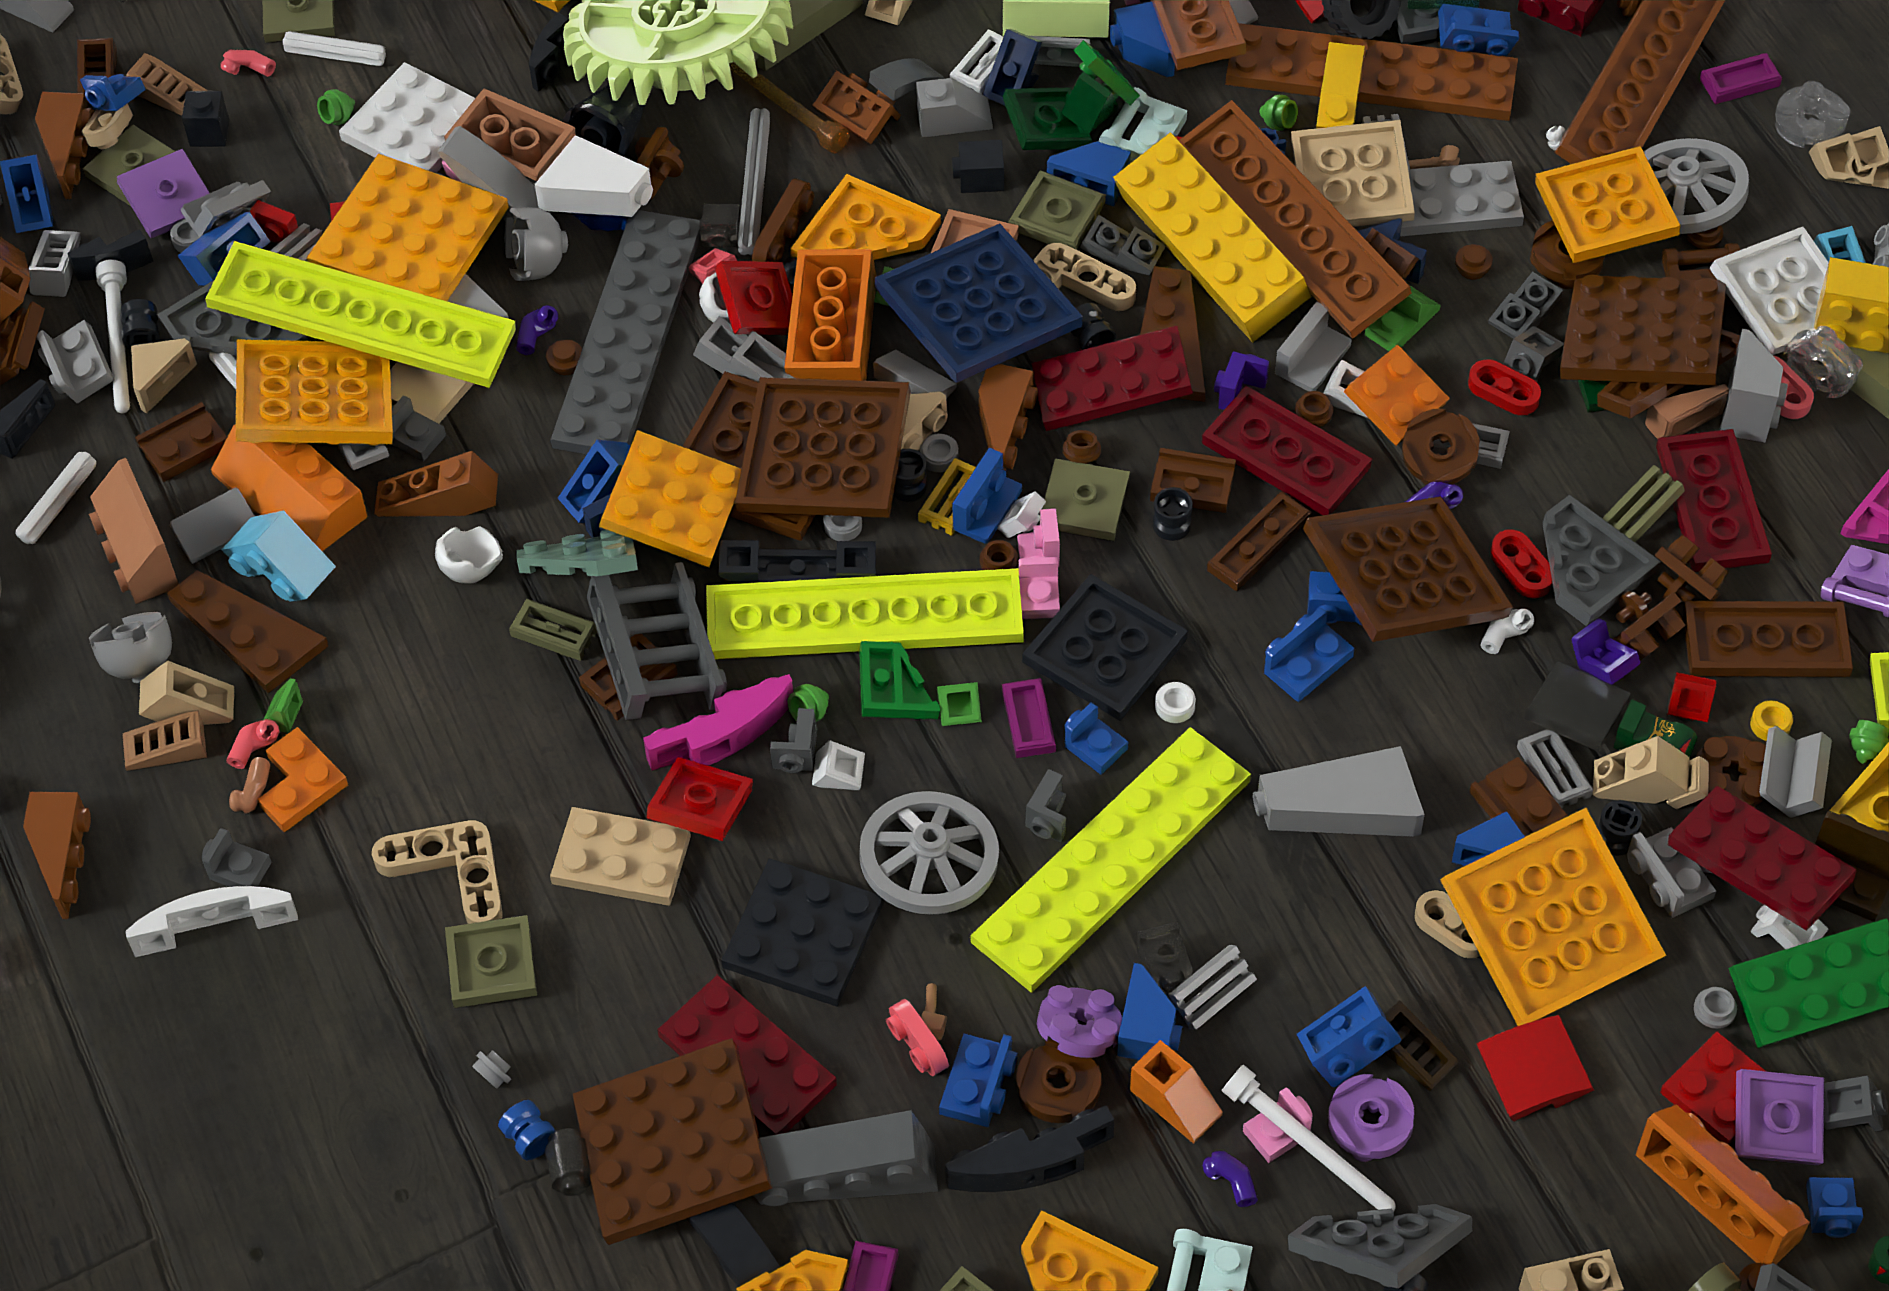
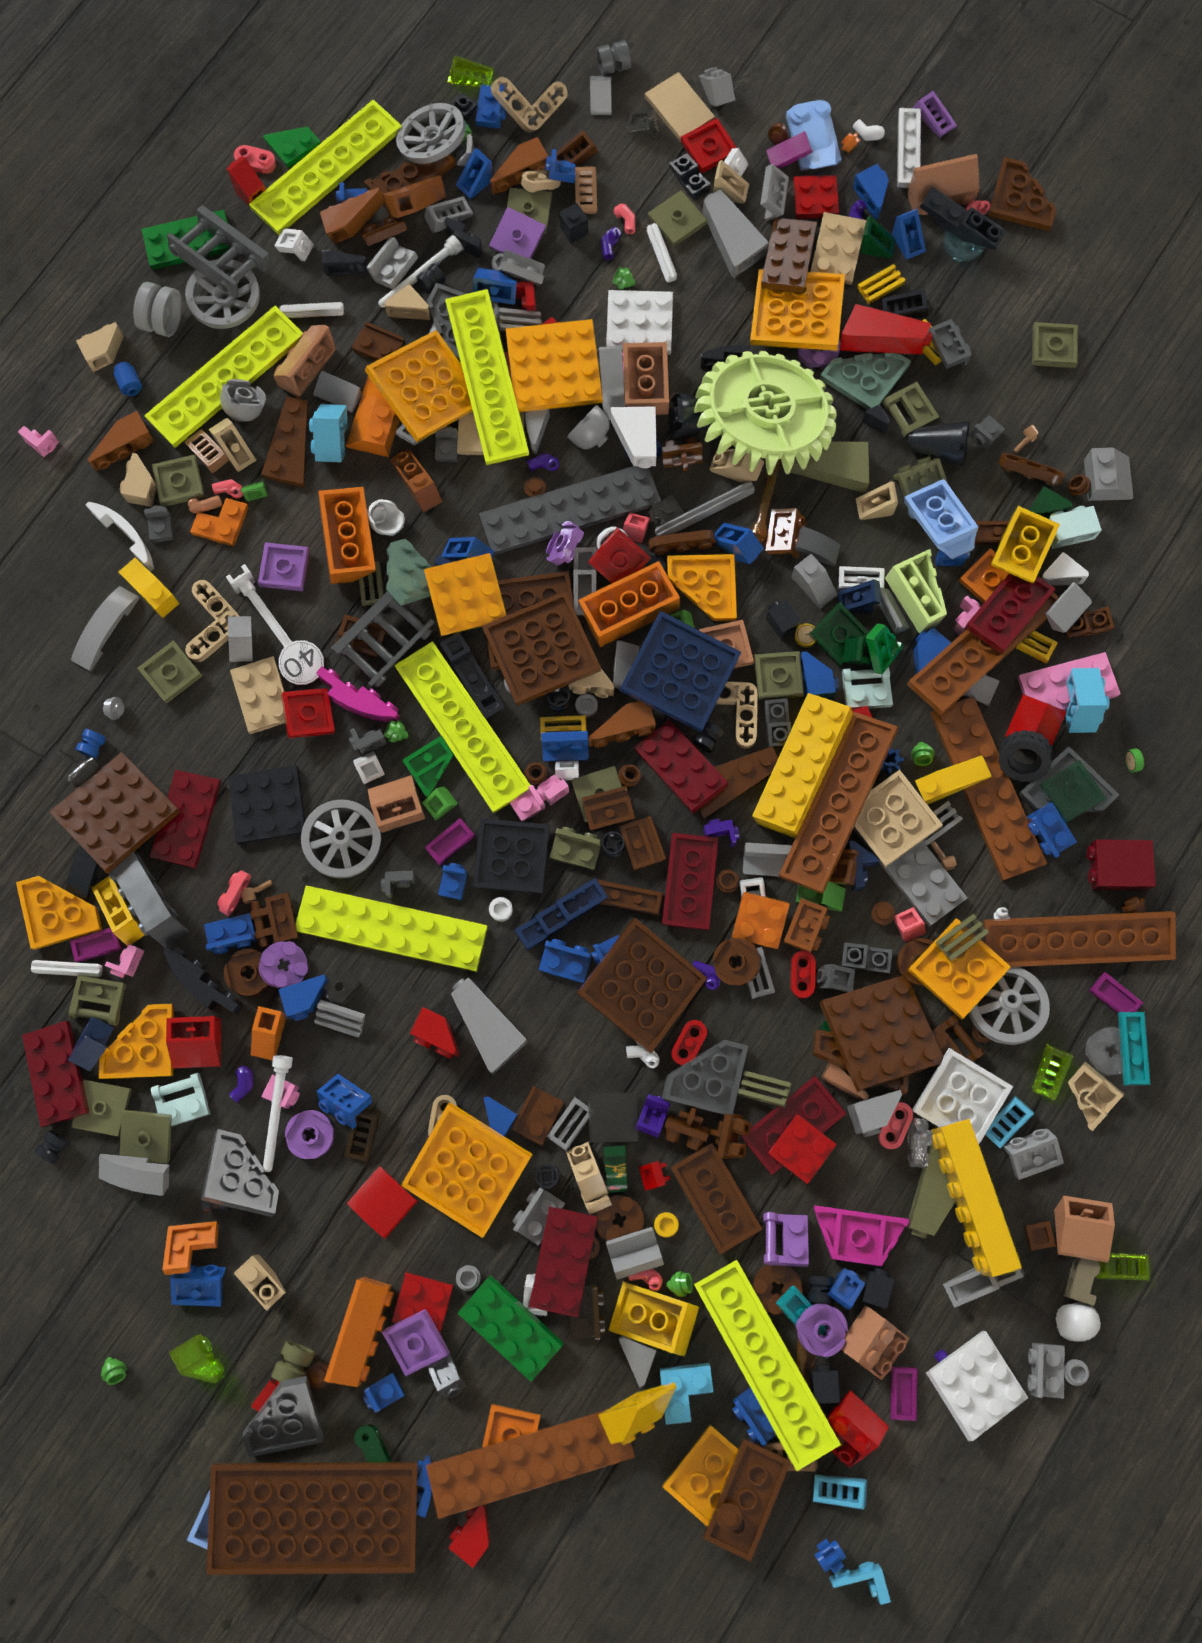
camera: 60 degrees right, 20 degrees up
none -> light grey slope [71,586,139,672]
none -> yellow slope [92,876,144,946]
none -> bright pink bracket [105,944,144,978]
none -> yellow slope [119,558,179,618]
none -> tan slope [120,453,157,507]
none -> neon yellow plate [144,306,303,448]
none -> olive plate [152,455,205,507]
none -> red slope [166,1016,221,1069]
none -> white piece [226,564,324,685]
none -> light grey slope [228,616,253,662]
none -> reddish brown plate [250,892,299,948]
none -> medium lavender plate [258,542,310,591]
none -> orange slope [319,487,376,584]
none -> nougat slope [368,775,426,833]
none -> red slope [410,1007,460,1059]
none -> dark blue slope [515,878,608,951]
none -> medium lavender plate [546,521,584,565]
none -> olive bracket [549,827,602,871]
none -> reddish brown plate [581,786,635,831]
none -> dark purple arm [600,227,621,260]
none -> coral arm [629,1268,663,1291]
none -> tan slope [709,449,764,482]
none -> blue slope [714,523,764,564]
none -> red plate [767,1114,837,1184]
none -> dark orange bracket [784,898,830,953]
none -> tile [795,624,815,648]
none -> coral slope [894,907,926,942]
none -> olive tile [935,914,989,962]
none -> clear neon green slope [1032,1044,1073,1100]
none -> teal tile [1118,1012,1150,1086]

